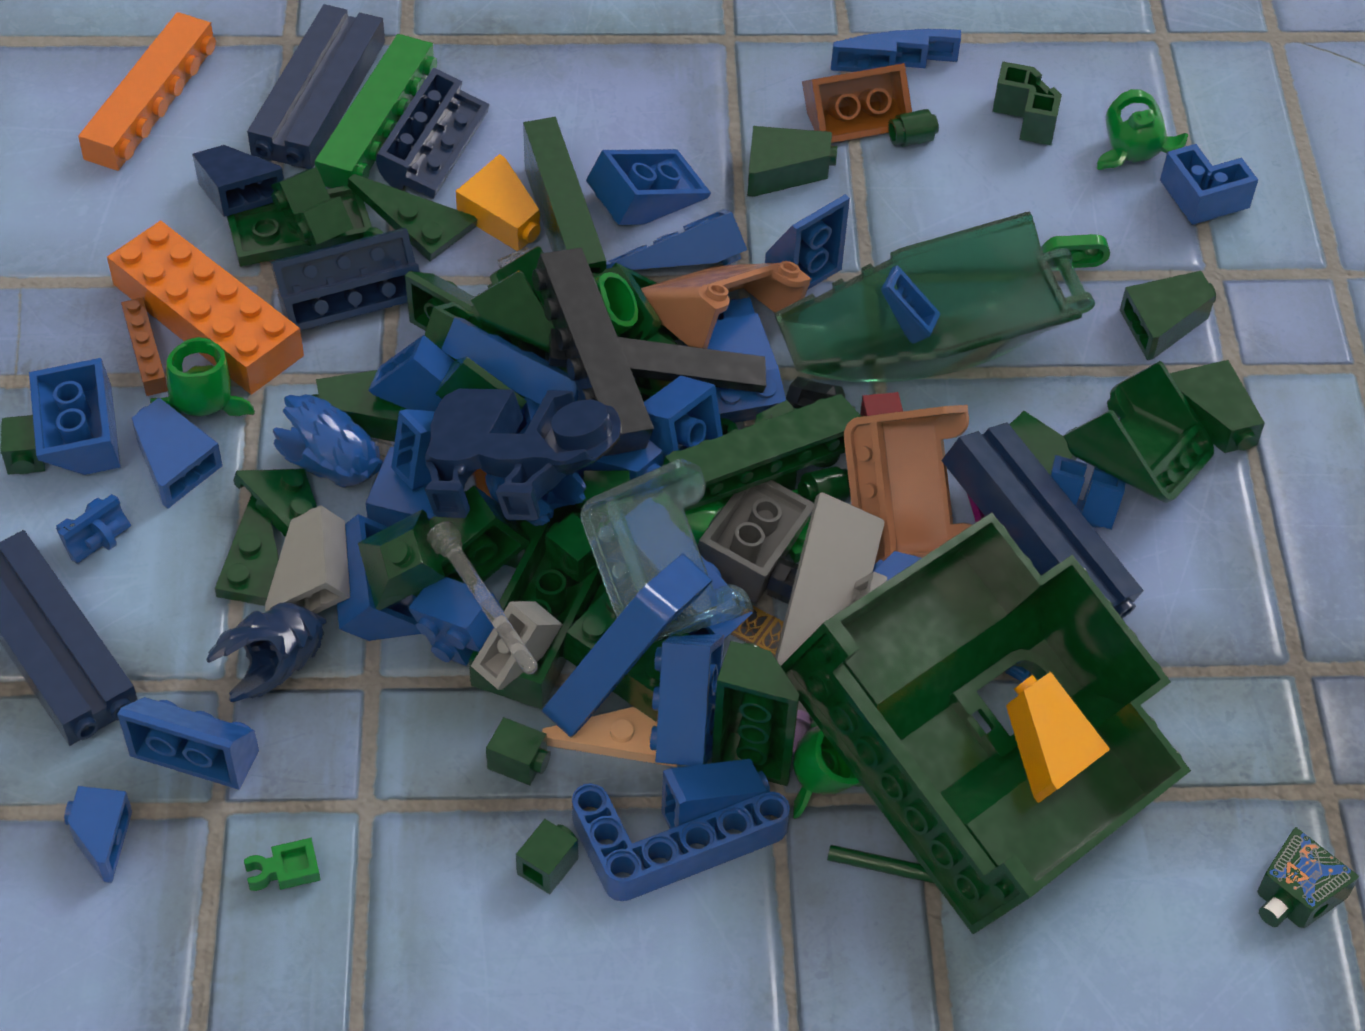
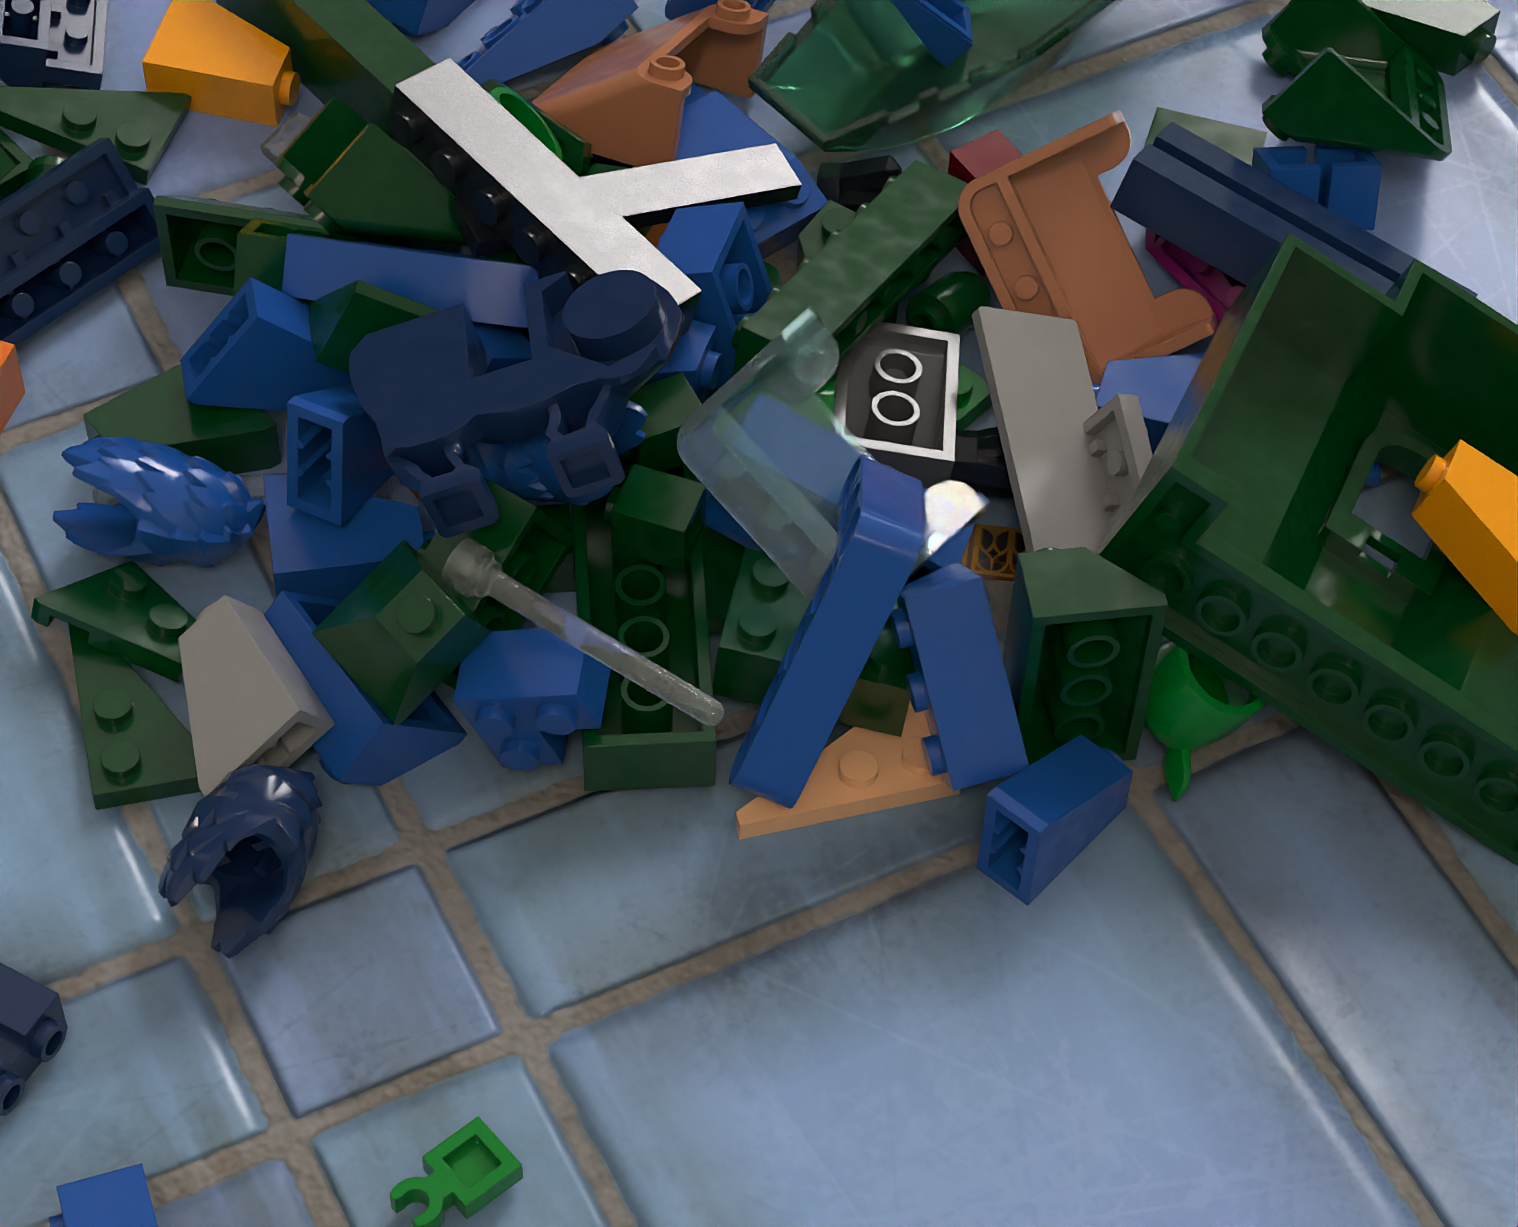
camera: 25 degrees left, 0 degrees up
blue slope [117,697,259,790] -> none
light grey slope [471,601,563,690] -> none
dark green brick [486,717,551,786] -> none
dark green brick [516,819,578,895] -> none
blue beam [572,783,790,901] -> none
dark green bar [827,845,935,884] -> none

